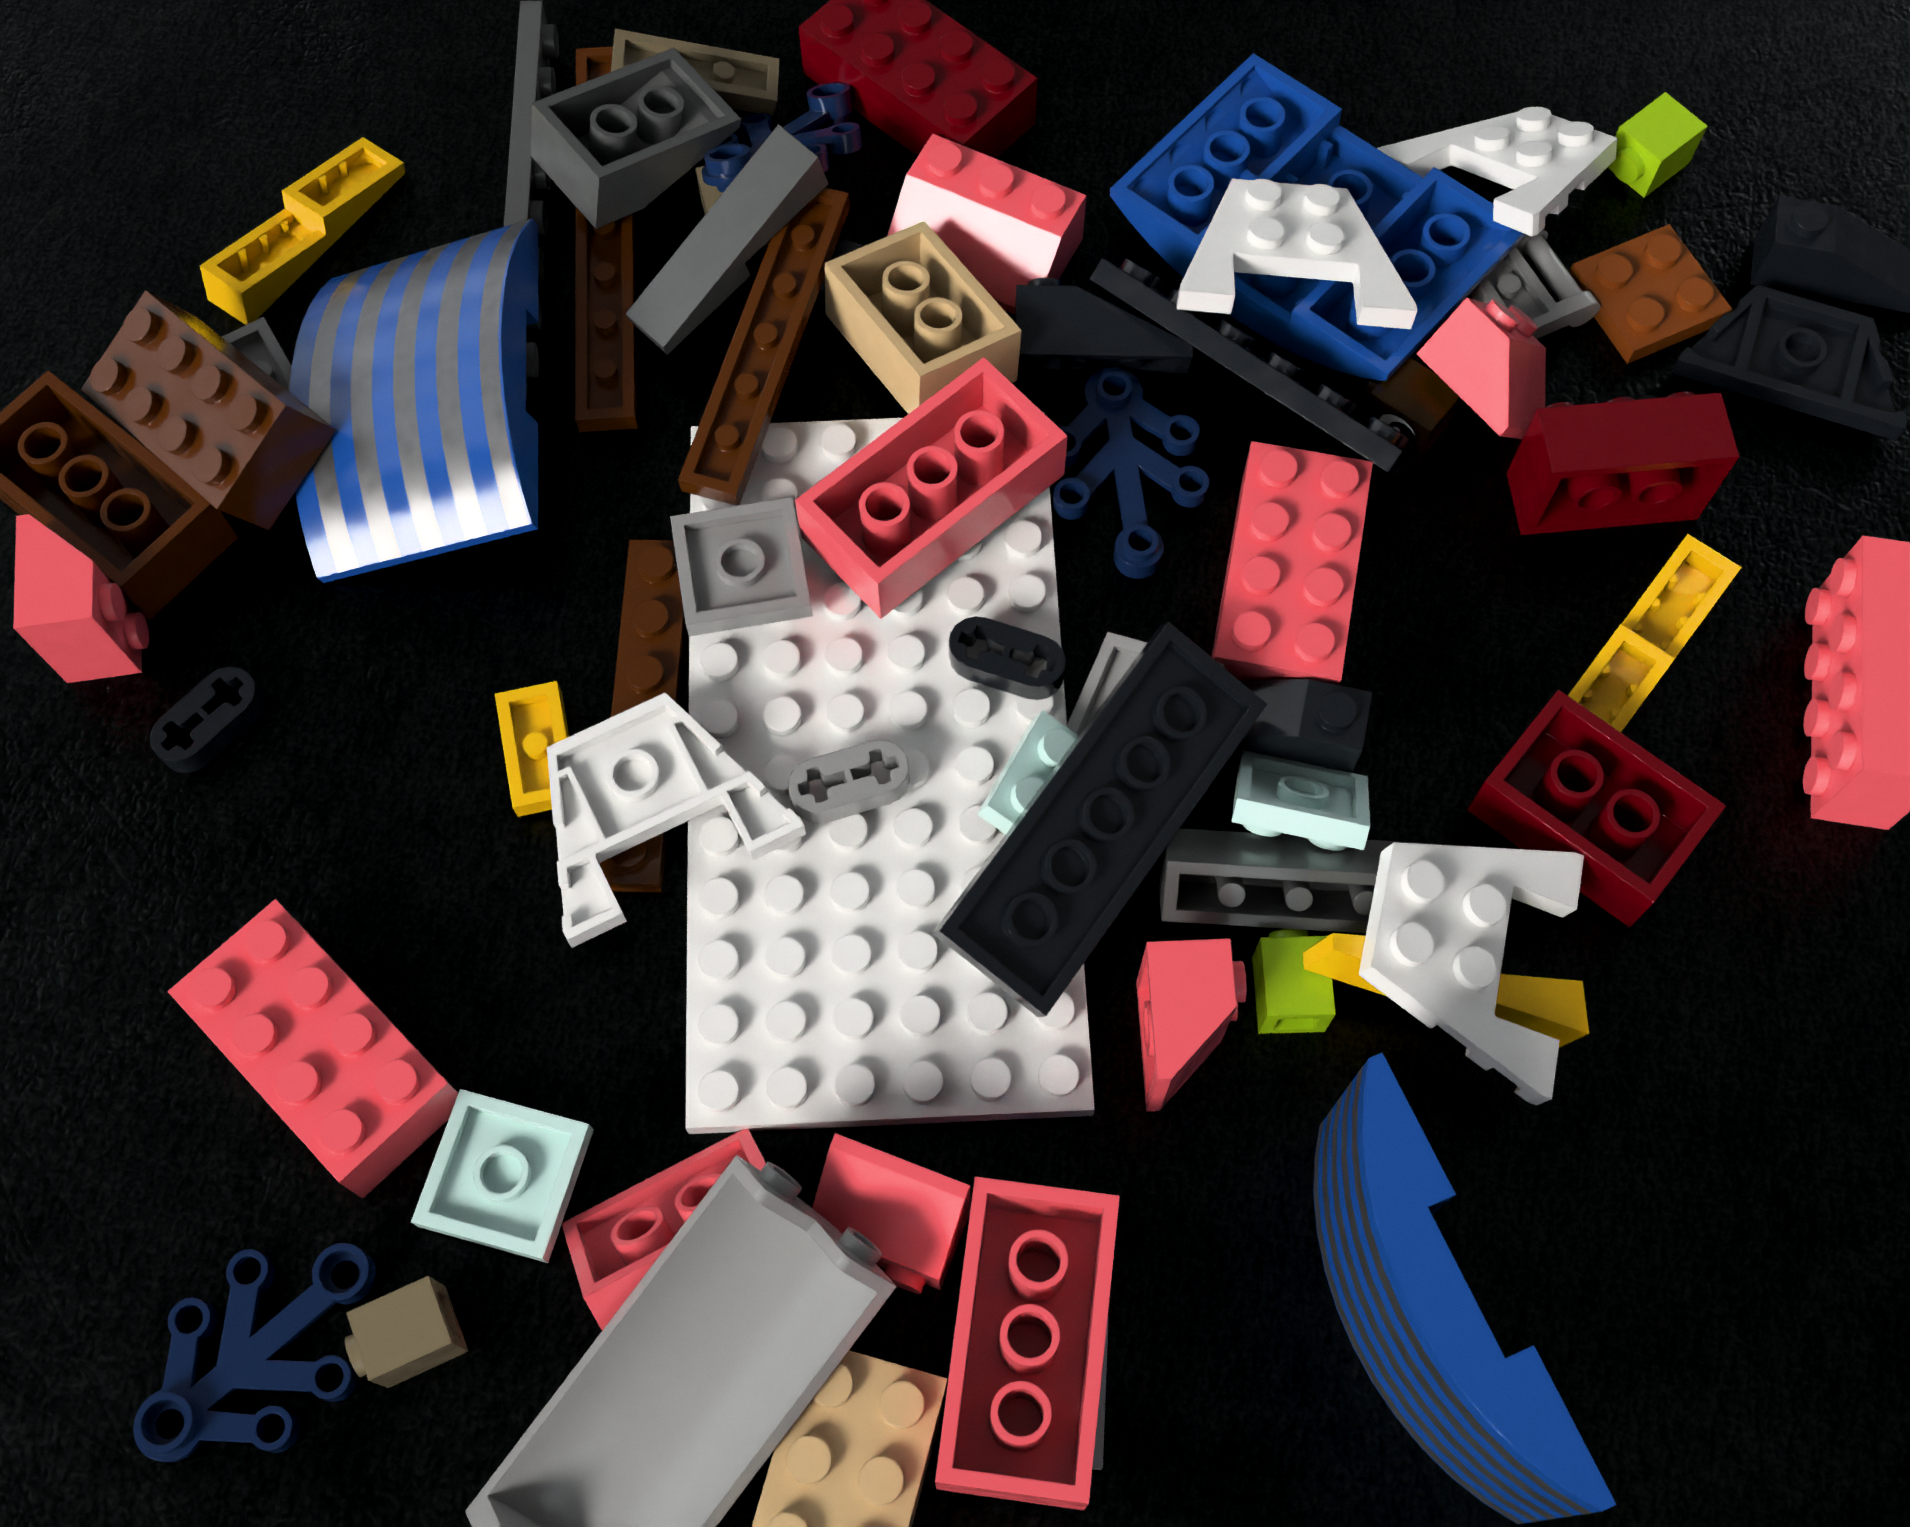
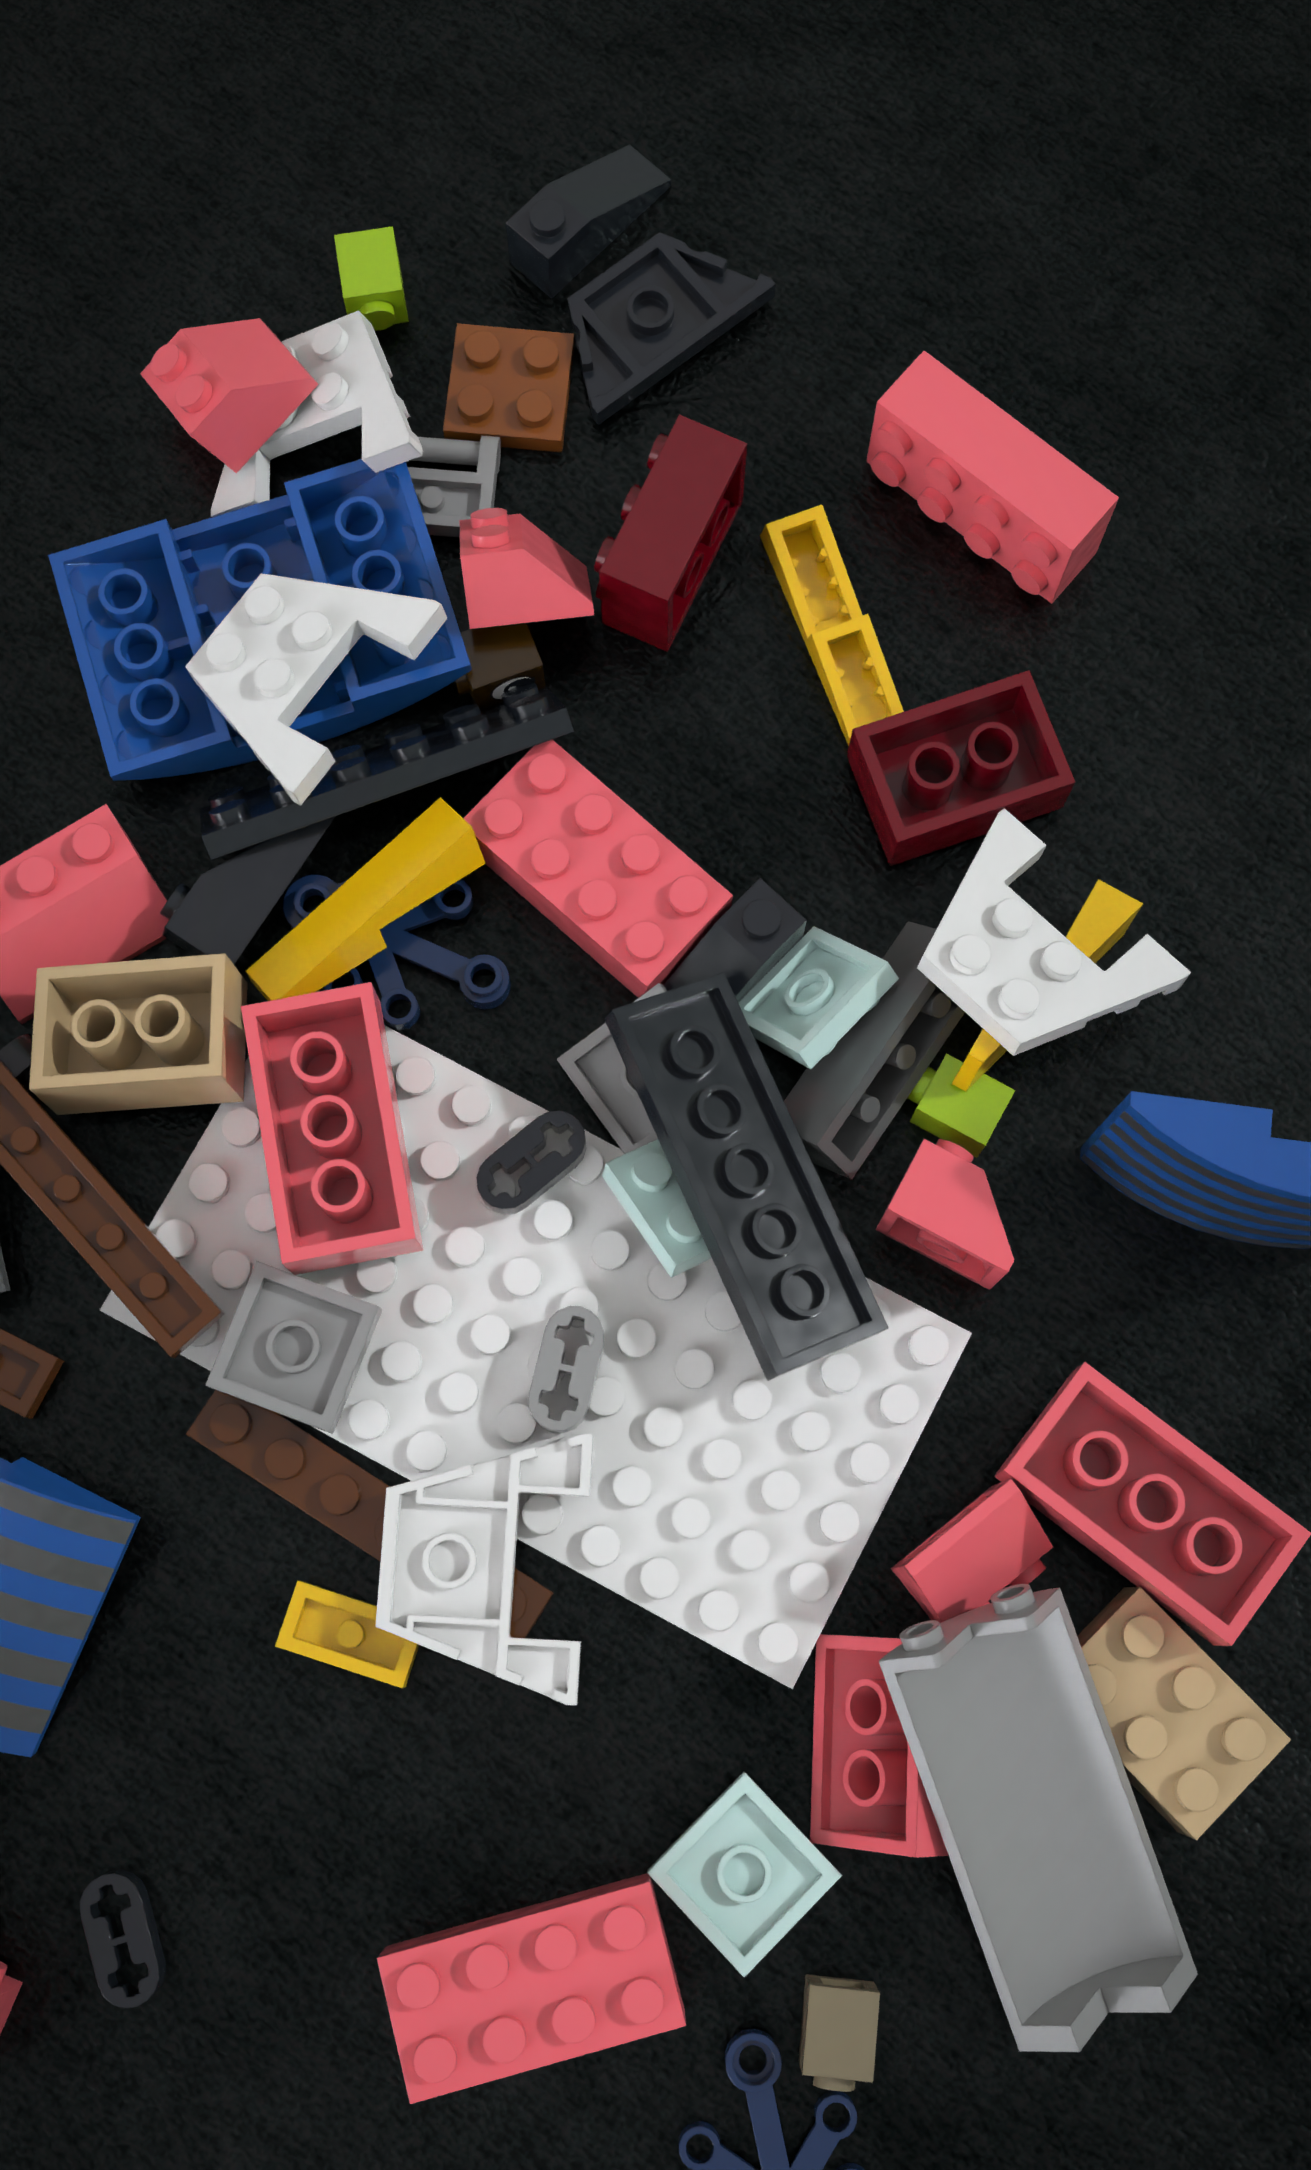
camera: 60 degrees left, 10 degrees up
none -> coral slope [140,318,319,473]
none -> yellow slope [246,797,486,1001]

